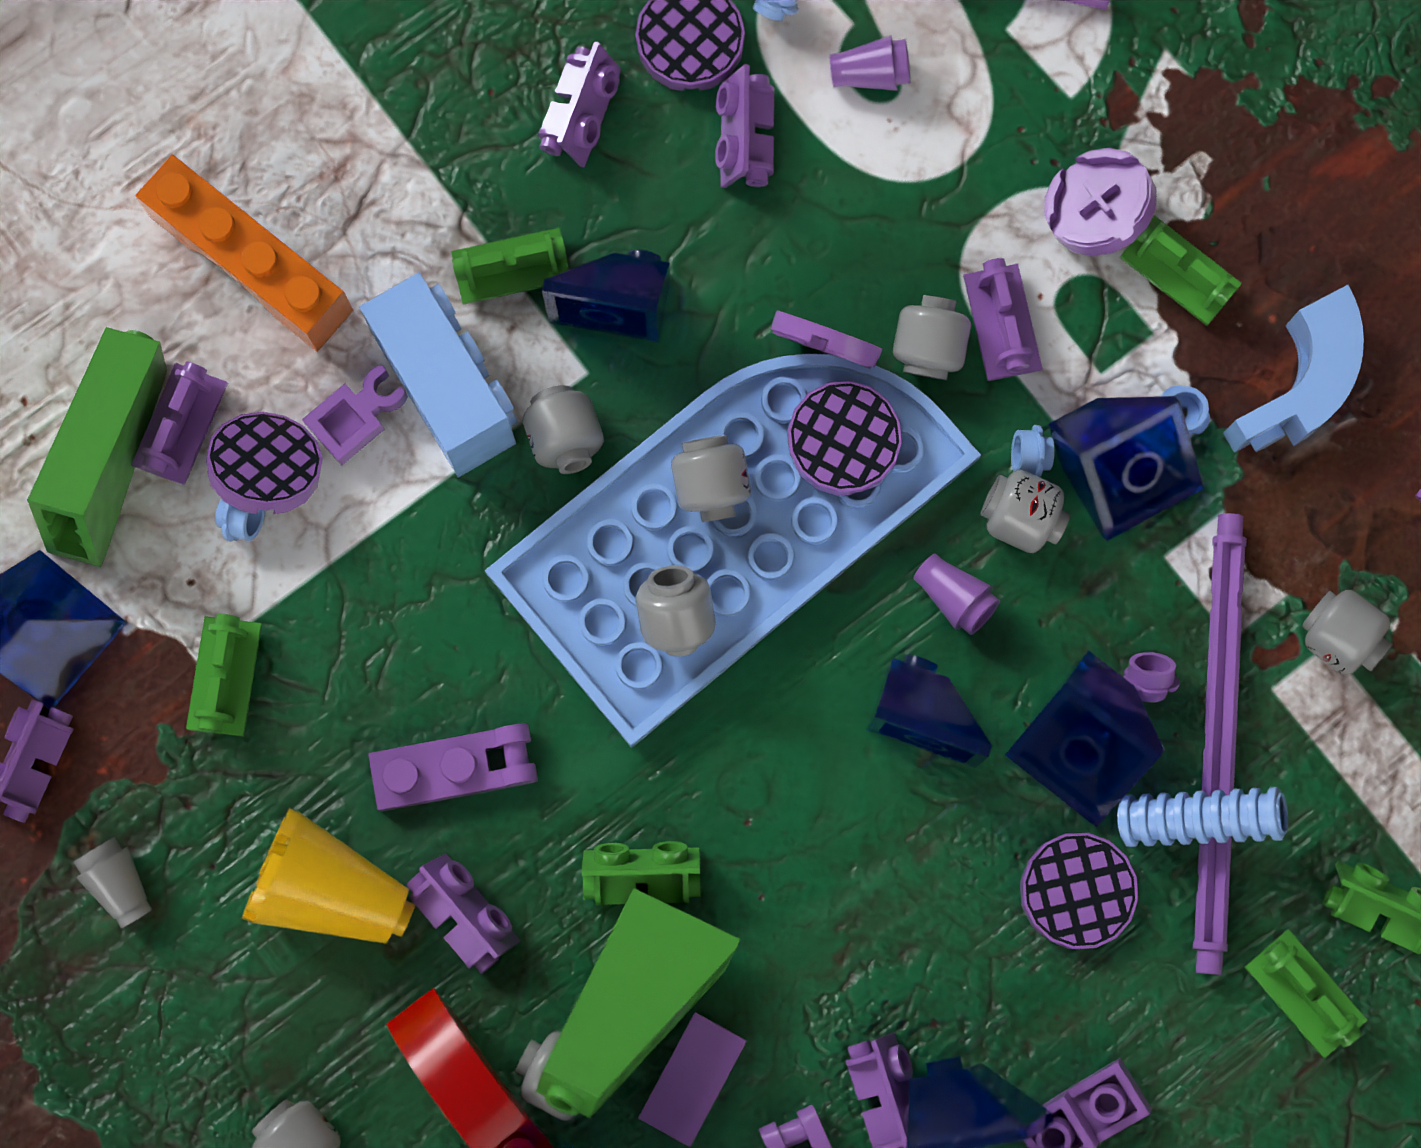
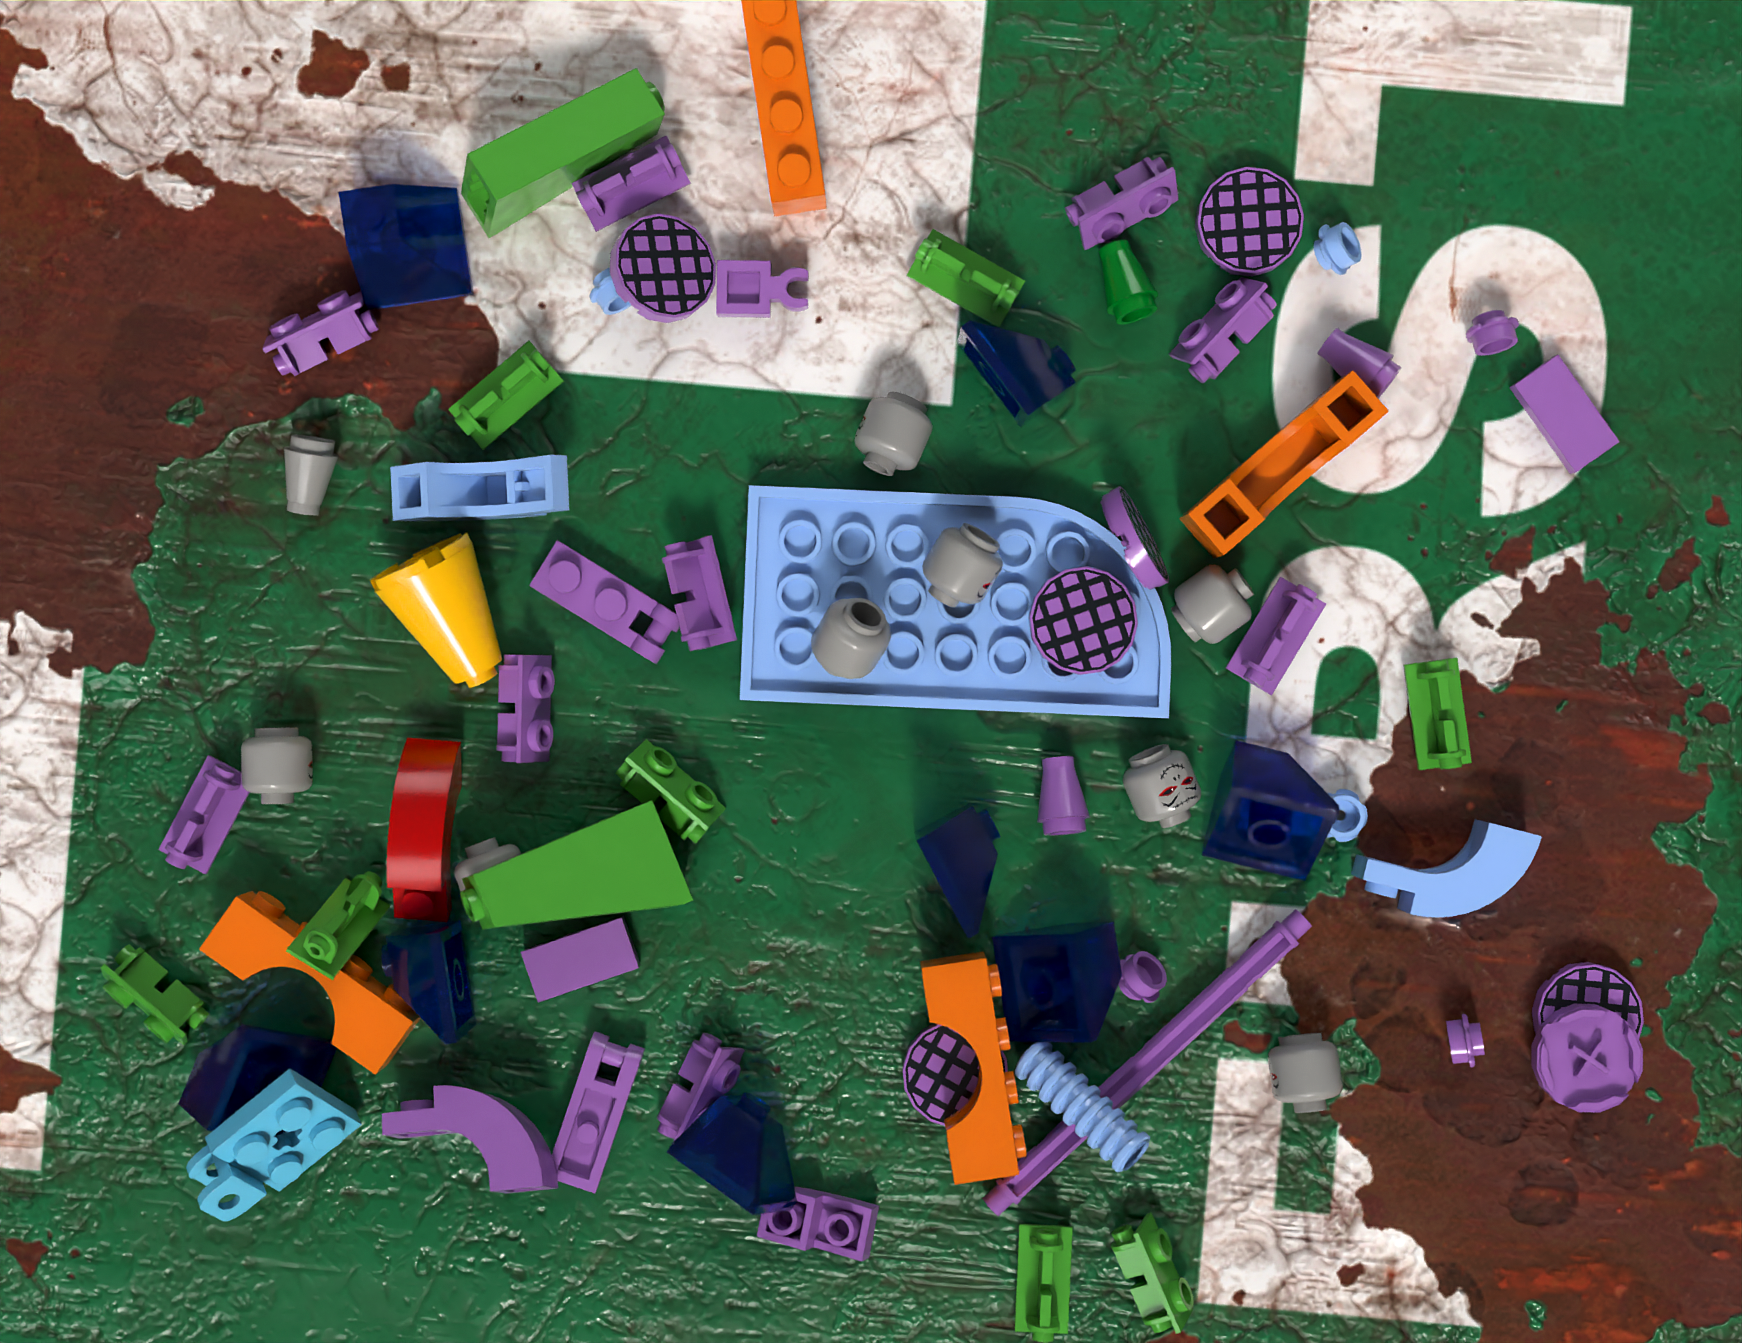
camera: 45 degrees right, 10 degrees up
light blue brick [359,272,518,478] -> none
light blue plate [1011,425,1054,477] -> none
tile [1044,148,1156,257] -> none
none -> light blue arch [390,455,569,521]
none -> medium lavender hinge [662,535,737,651]
none -> orange arch [920,952,1027,1185]
none -> green cone [1098,240,1158,325]
none -> orange arch [1179,370,1389,558]

